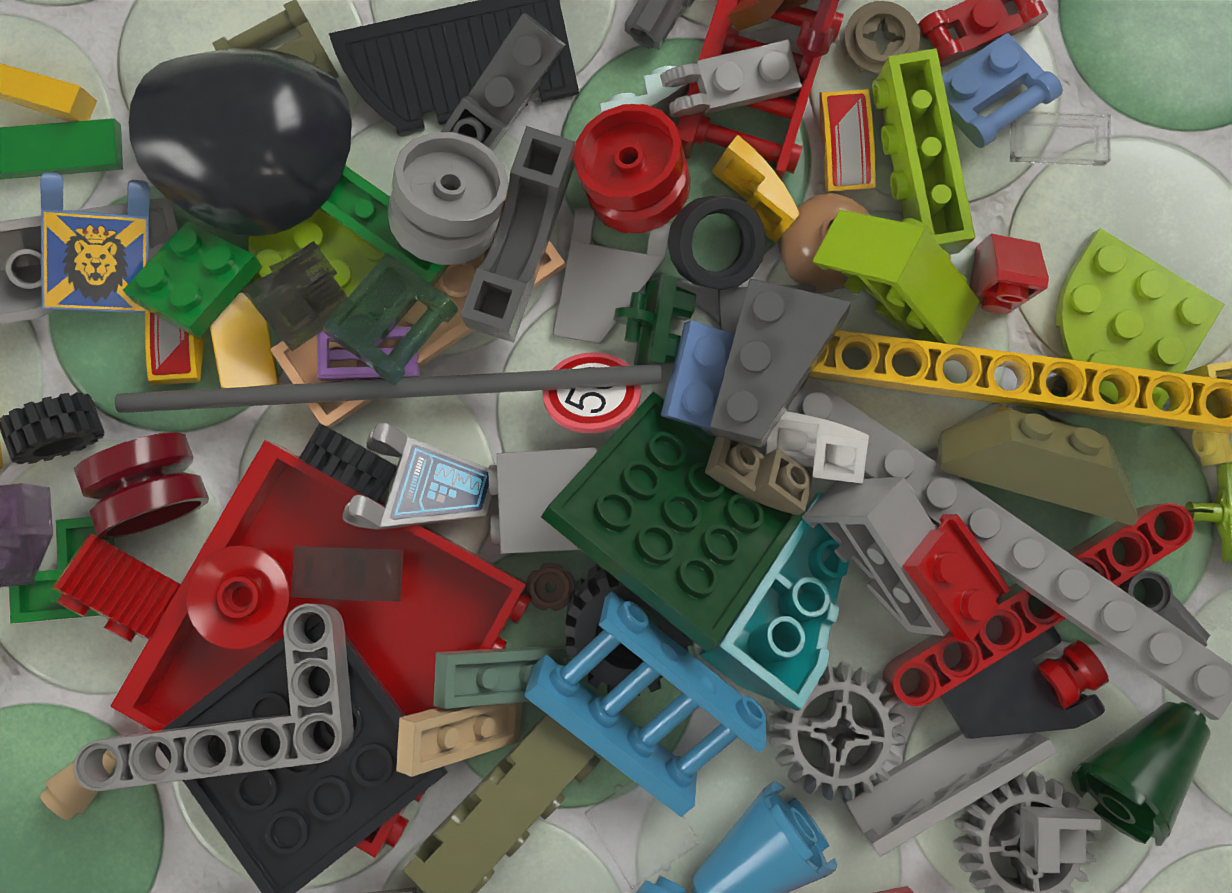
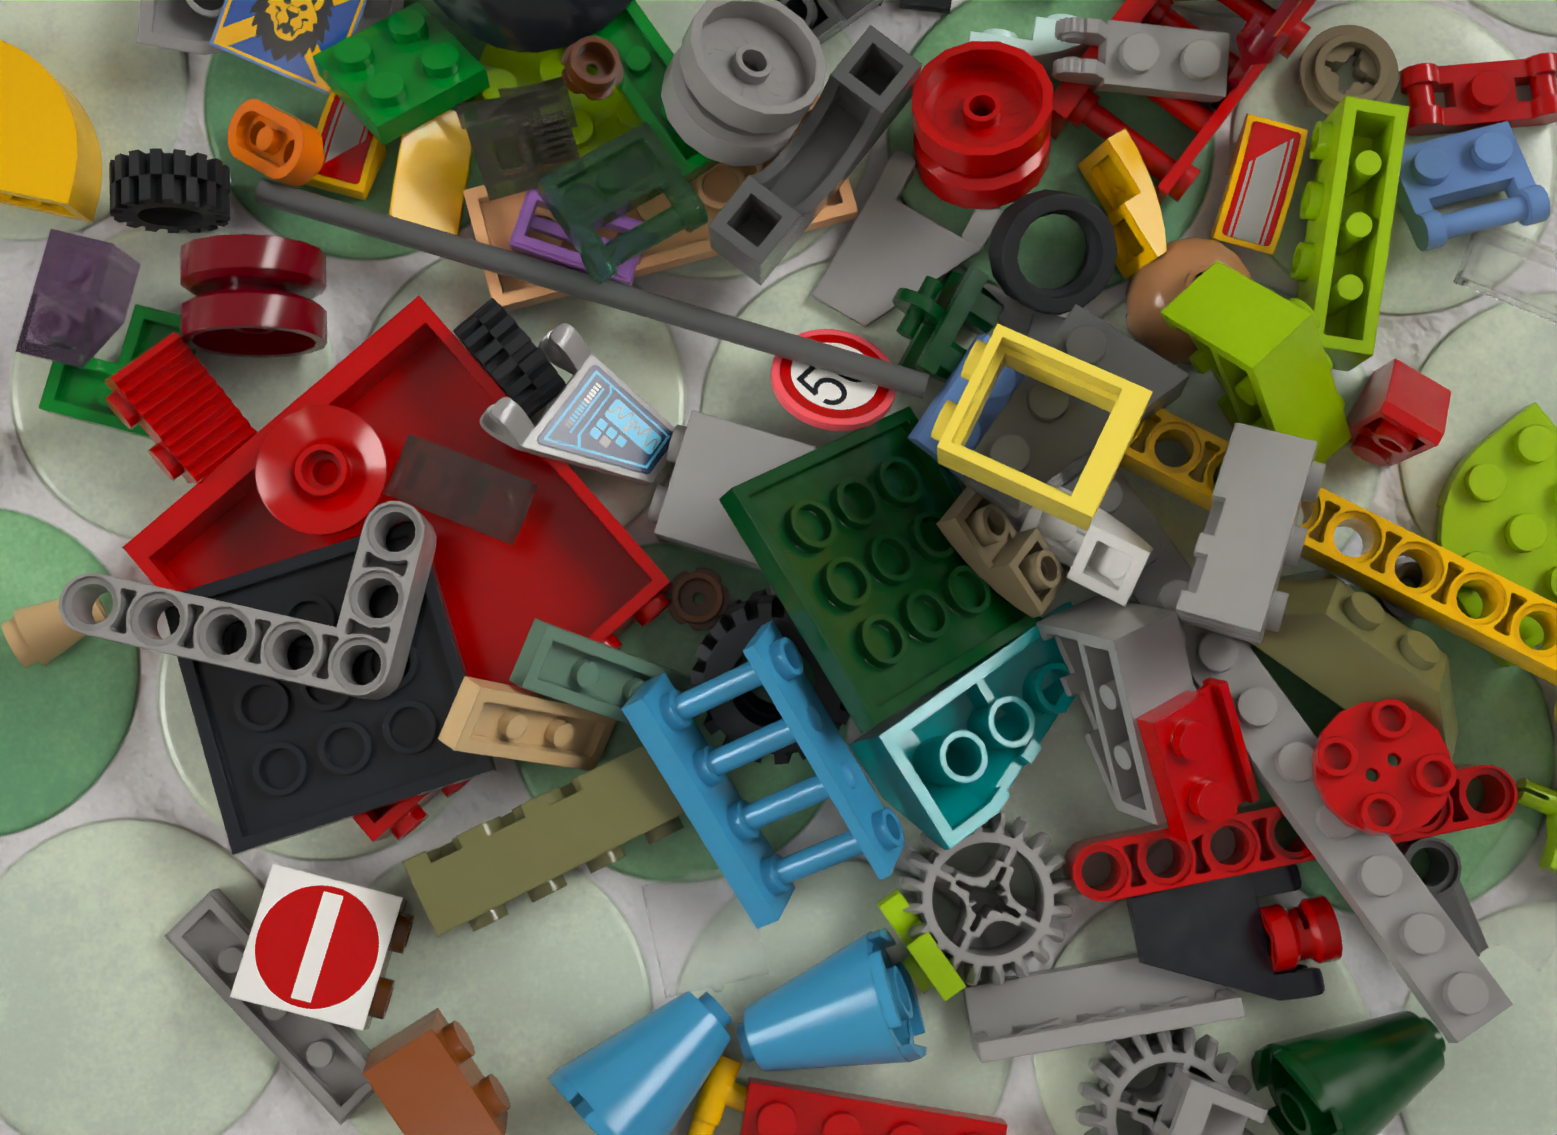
camera: 20 degrees right, 0 degrees up
none -> orange plate [228,99,324,187]
none -> reddish brown plate [561,36,624,100]
none -> lime plate [877,889,966,1002]
none -> light yellow window [931,323,1153,531]
none -> light grey wedge [1176,422,1326,645]
none -> red plate [1312,699,1457,836]

